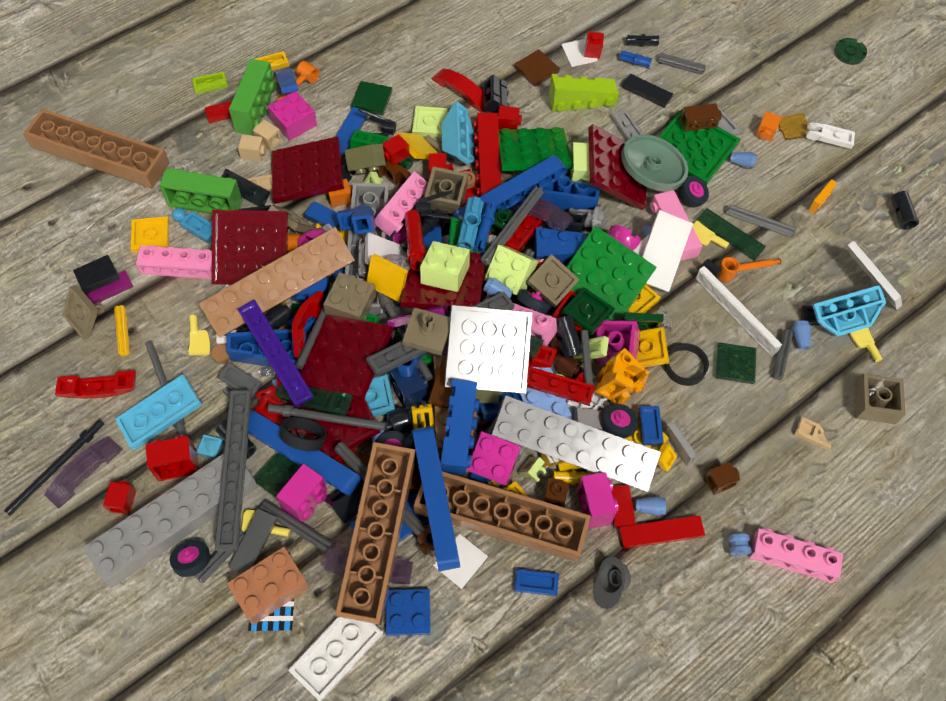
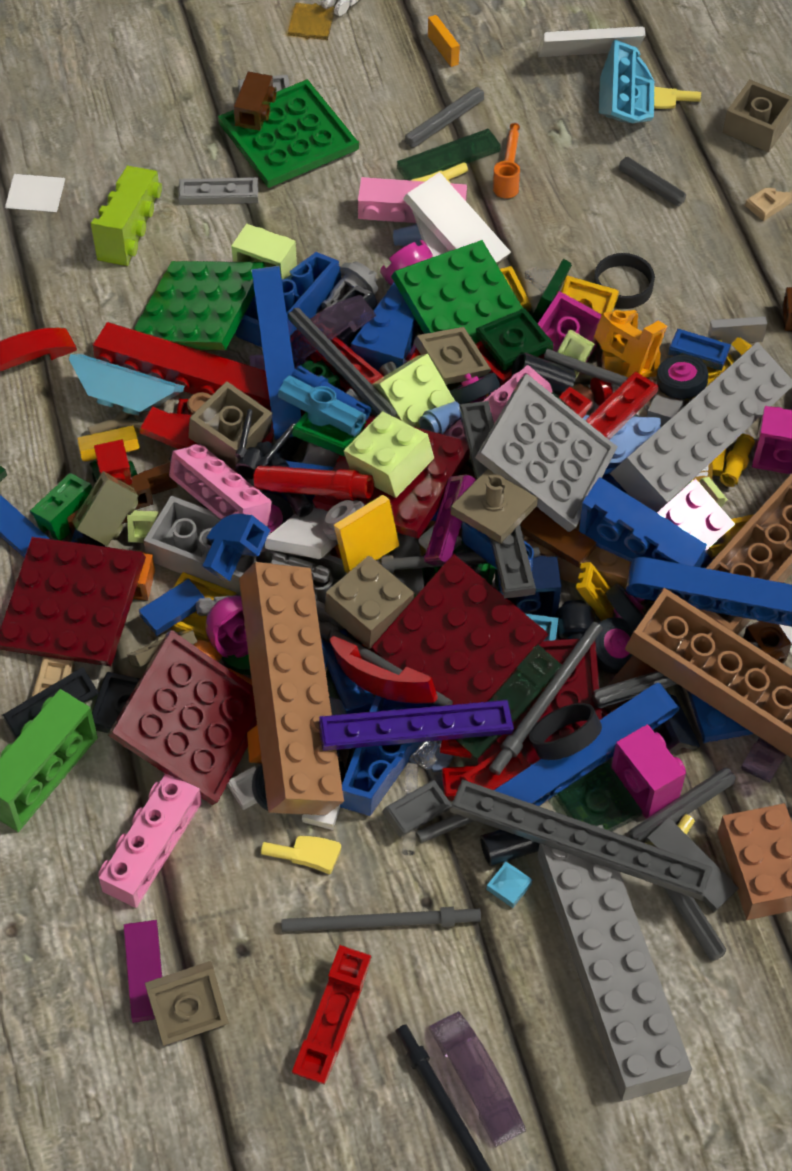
camera: 65 degrees left, 5 degrees down
black tile [73,255,120,294] -> none
red brick [103,480,136,515] -> none
yellow axle [114,305,130,357] -> none
medium azure tile [115,374,203,451] -> none
yellow tile [131,216,169,253] -> none
red brick [145,435,199,482] -> none
black wheel [170,540,210,577] -> none
dark azure plate [172,208,212,244] -> none
medium nougat tile [211,344,230,364] -> none
black plant [358,108,397,138] -> none
yellowish green tile [412,106,449,138] -> none
black brick [483,74,509,114] -> none
red brick [498,106,522,130] -> none
reddish brown tile [514,49,560,87] -> none
reddish brown brick [543,478,569,508] -> none
red brick [584,31,604,59] -> none
dark red plate [588,124,647,210] -> none
blue axle [619,51,652,68] -> none
sand green dish [621,134,688,191] -> none
black tile [622,73,673,108] -> none
black pin [626,34,659,47] -> none
dark grey axle [658,53,706,74] -> none
black wheel [679,176,709,207] -> none
white tile [695,266,782,357] -> none
black tile [701,259,721,279] -> none
clear green tile [715,342,756,384] -> none
medium blue cone [730,152,757,169] -> none
orange brick [756,111,782,141] -> none
medium blue cone [792,321,811,350] -> none
black tile [800,306,820,325] -> none

